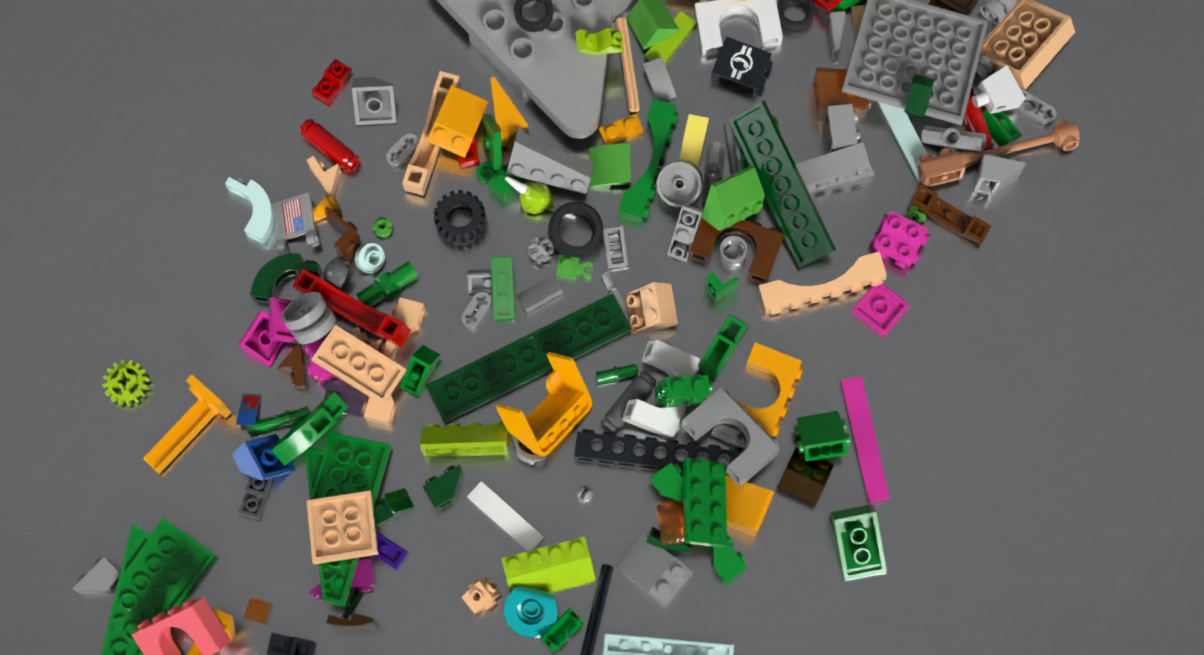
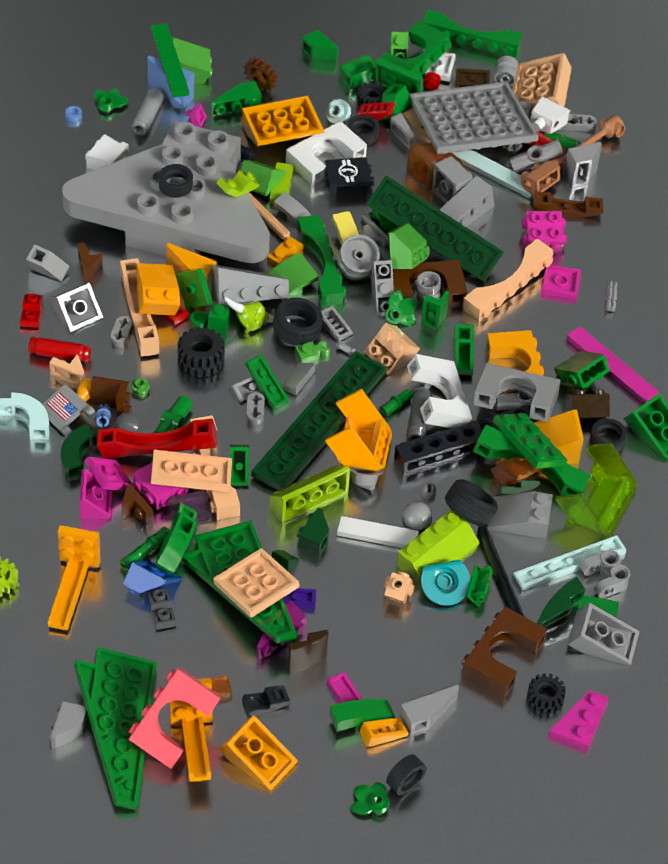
camera: 35 degrees left, 25 degrees down
sticker [236,394,261,426] -> none
light grey wheel [281,292,336,344] -> none
light aqua plate [355,243,385,273] -> none
light grey gear [528,236,554,263] -> none
green brick [655,375,712,408] -> none
dark green slope [904,74,935,117] -> none
none -> light grey slope [26,244,70,282]
none -> reddish brown slope [78,242,103,282]
none -> medium blue pin [96,404,111,427]
none -> green plate [385,290,418,326]
none -> light grey hair [402,501,432,530]
none -> black tyre [445,479,498,526]
none -> clear neon green windscreen [556,442,637,535]
none -> black tyre [590,418,627,455]
none -> light grey axle [605,281,618,312]

